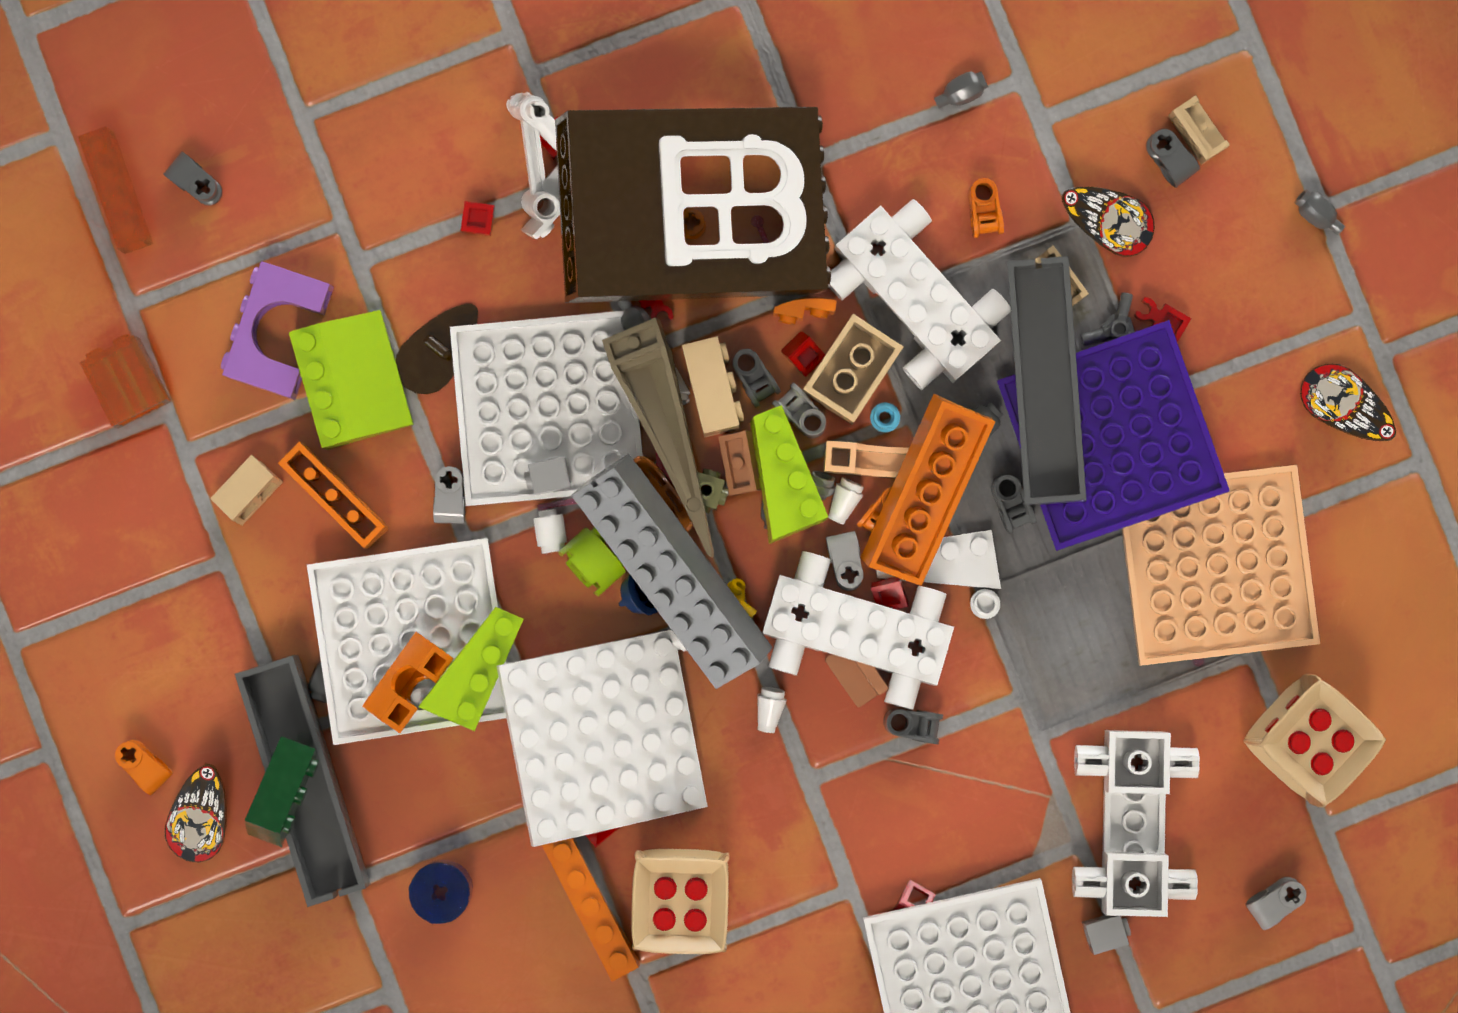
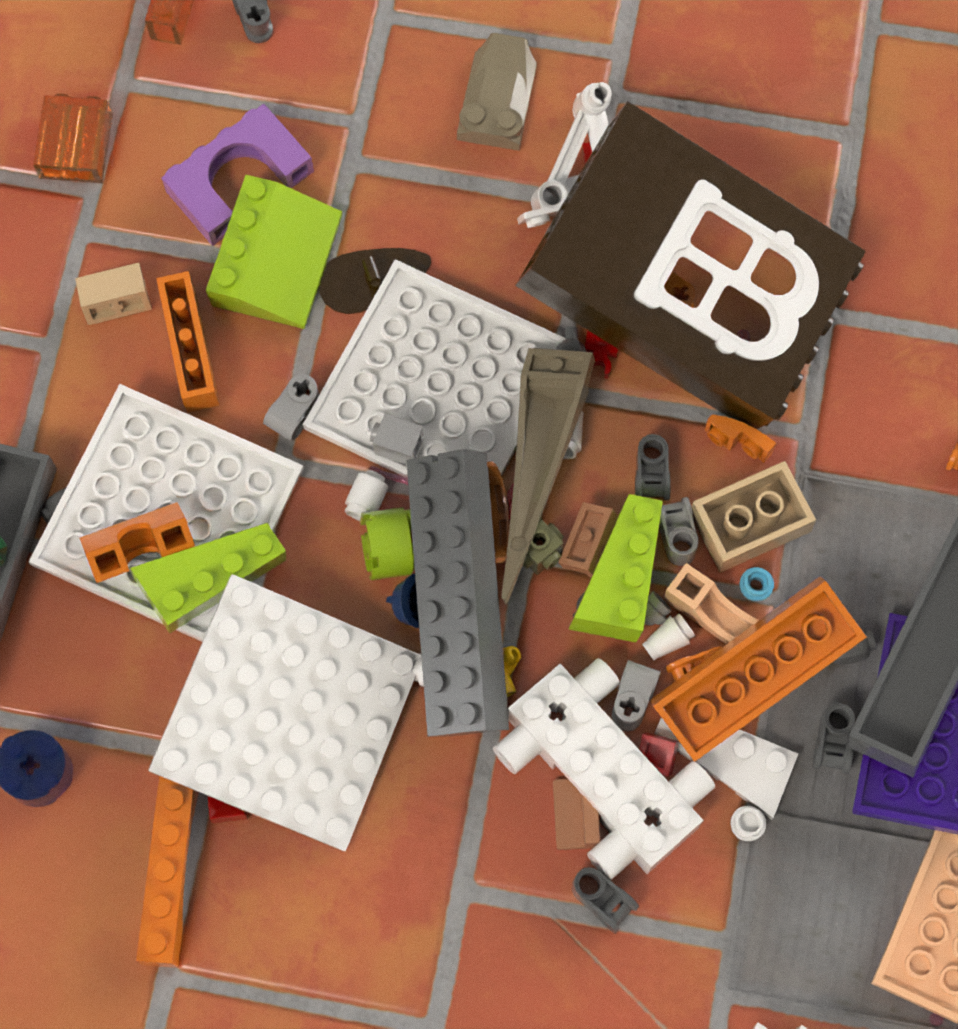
camera: 35 degrees right, 15 degrees down
red plate [460,201,495,236] -> none
tan piece [632,849,729,954] -> none
tan brick [682,336,744,438] -> none
white cone [757,687,787,733] -> none
red slope [781,331,826,377] -> none
white piece [828,199,1011,390] -> none
none -> dark tan slope [457,33,537,151]

